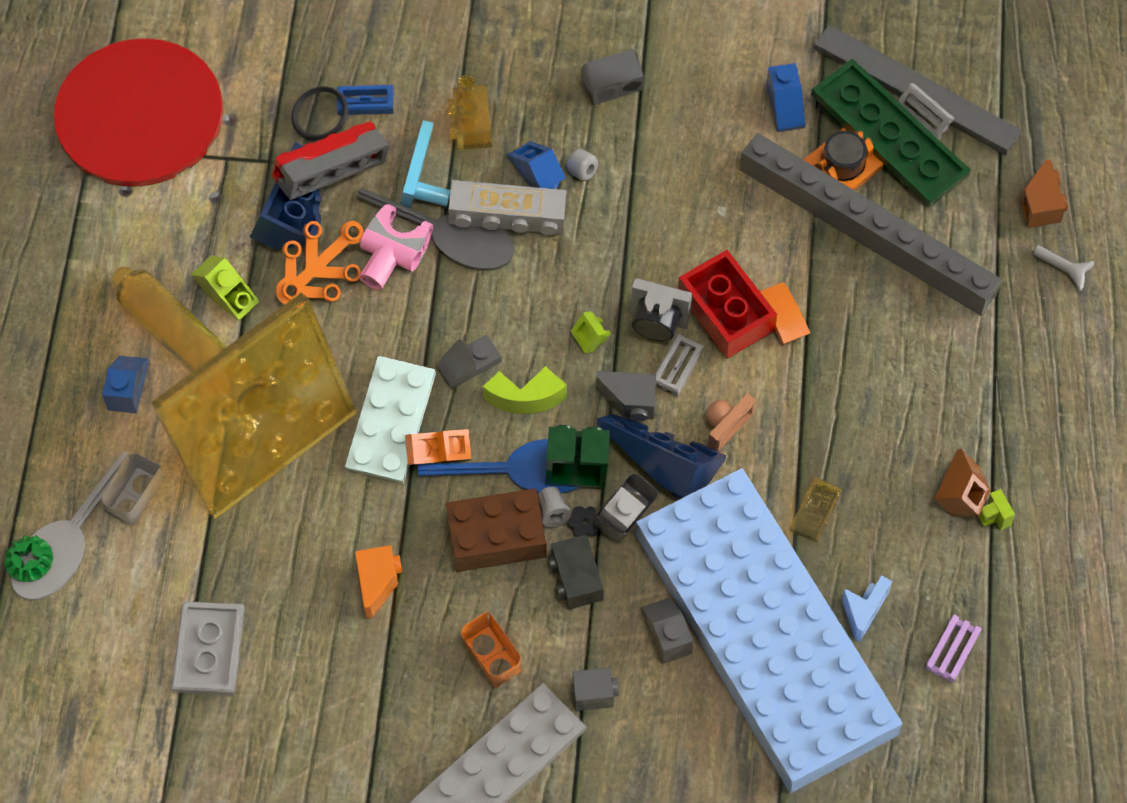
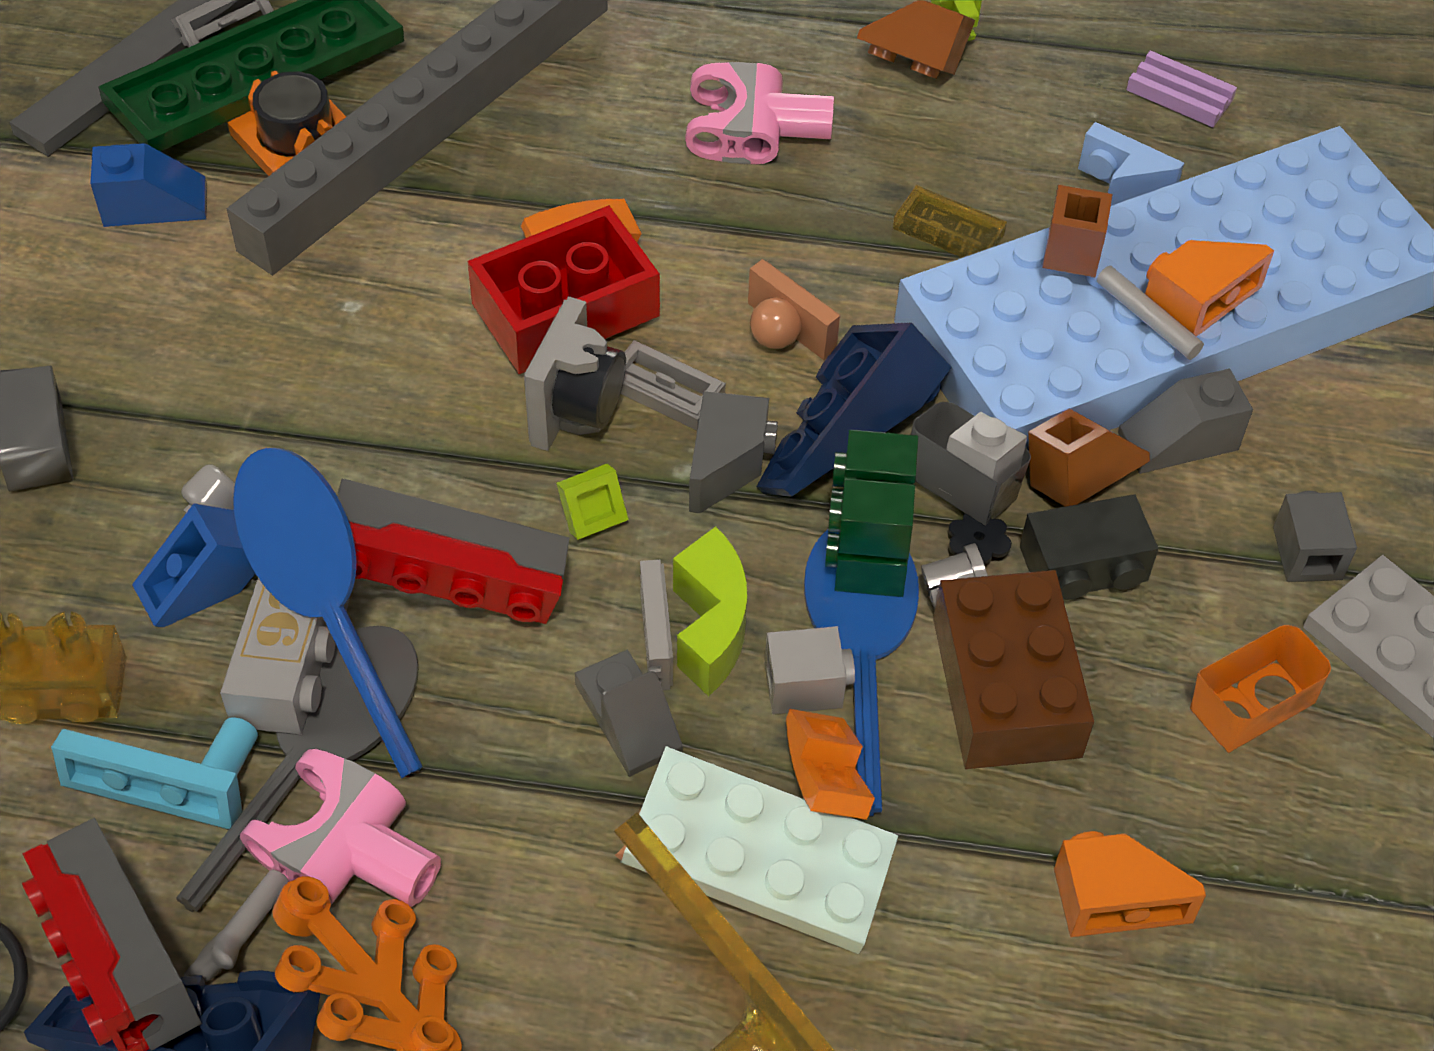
camera: 90 degrees left, 10 degrees down
none -> light grey piece [184,870,289,982]
none -> blue piece [233,448,423,778]
none -> red piece [337,478,570,624]
none -> light grey tile [640,560,673,690]
none -> bright pink connector [685,62,834,164]
none -> light grey brick [764,626,855,715]
none -> dark orange slope [1028,408,1150,507]
none -> dark orange slope [1042,185,1113,277]
none -> light grey piece [1097,266,1204,360]
none -> orange slope [1145,240,1274,337]

